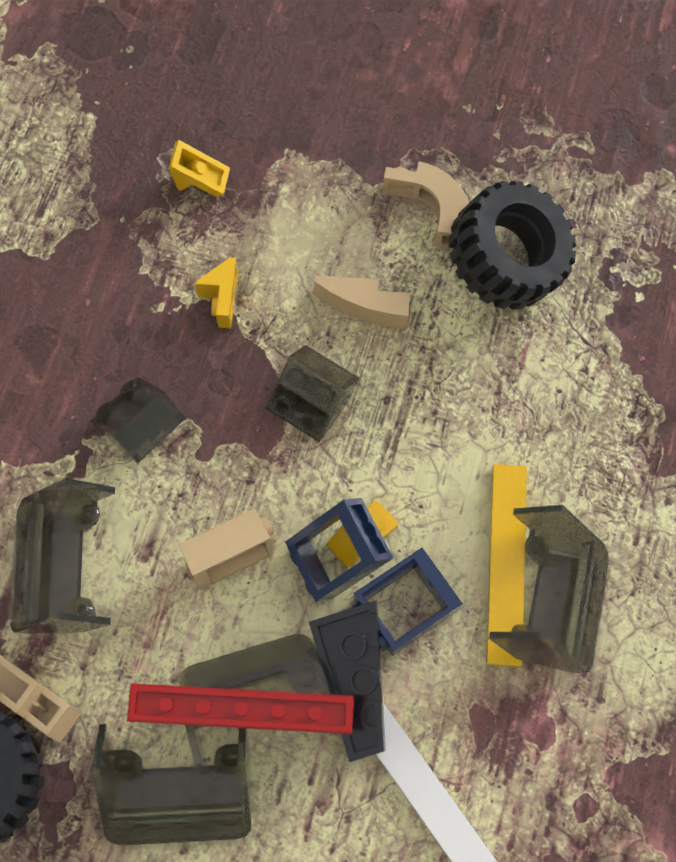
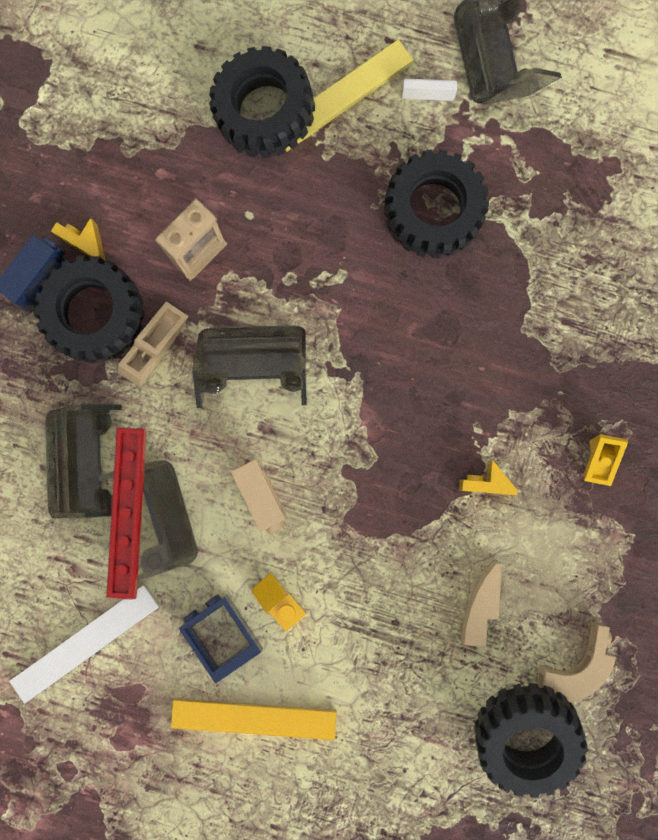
camera: 90 degrees right, 15 degrees up
clear smoke slope [90,377,186,464] -> none
clear smoke slope [265,345,360,442] -> none
dark blue window [285,498,394,602] -> none
black wing [309,601,386,762] -> none
clear smoke windscreen [489,505,609,673] -> none

